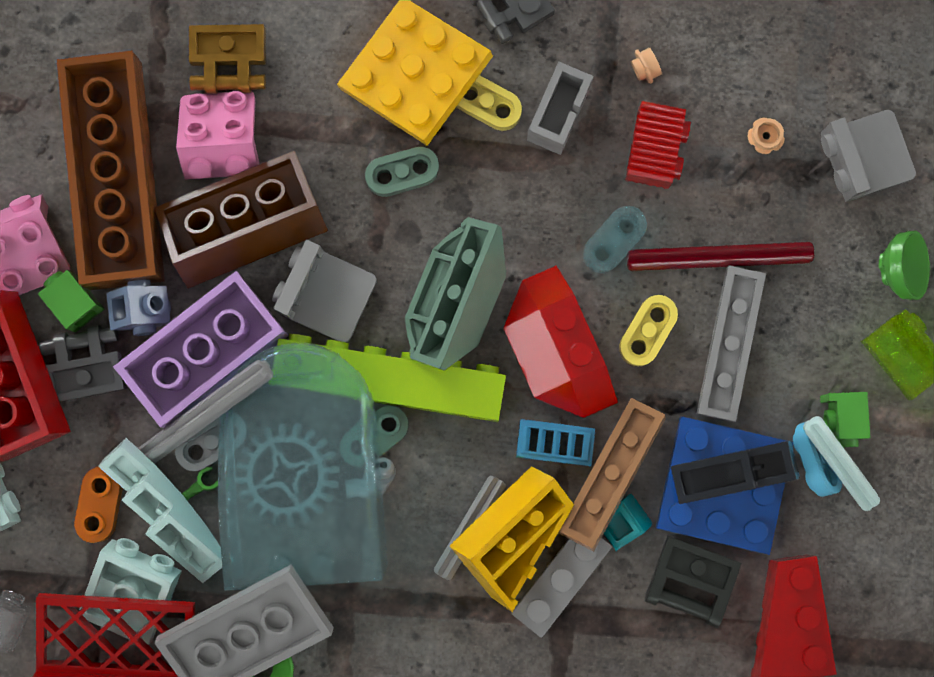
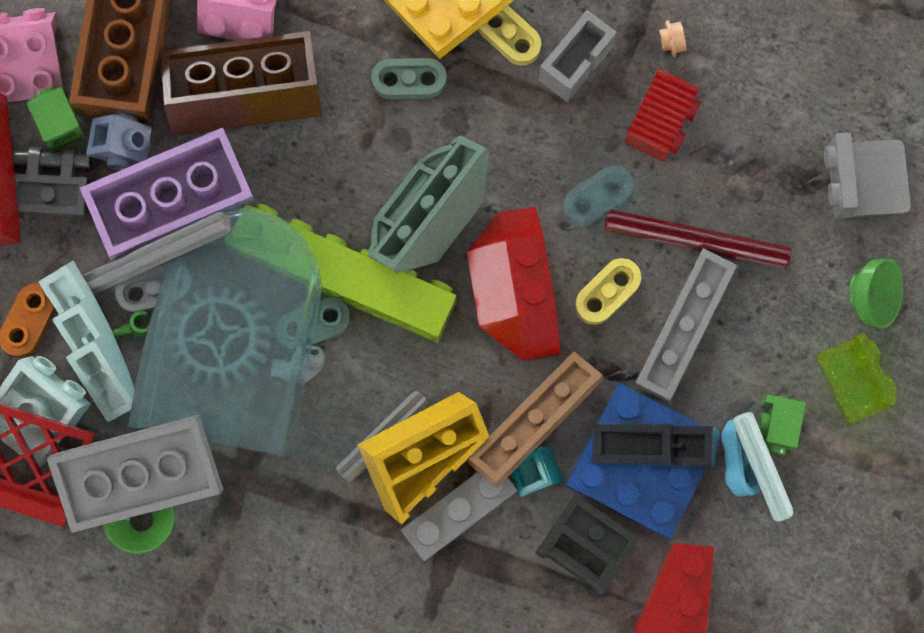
camera: 10 degrees right, 5 degrees down
light grey bracket [272,239,377,343] -> none
dark azure slope [516,419,595,467] -> none
light nougat plate [748,118,785,154] -> none

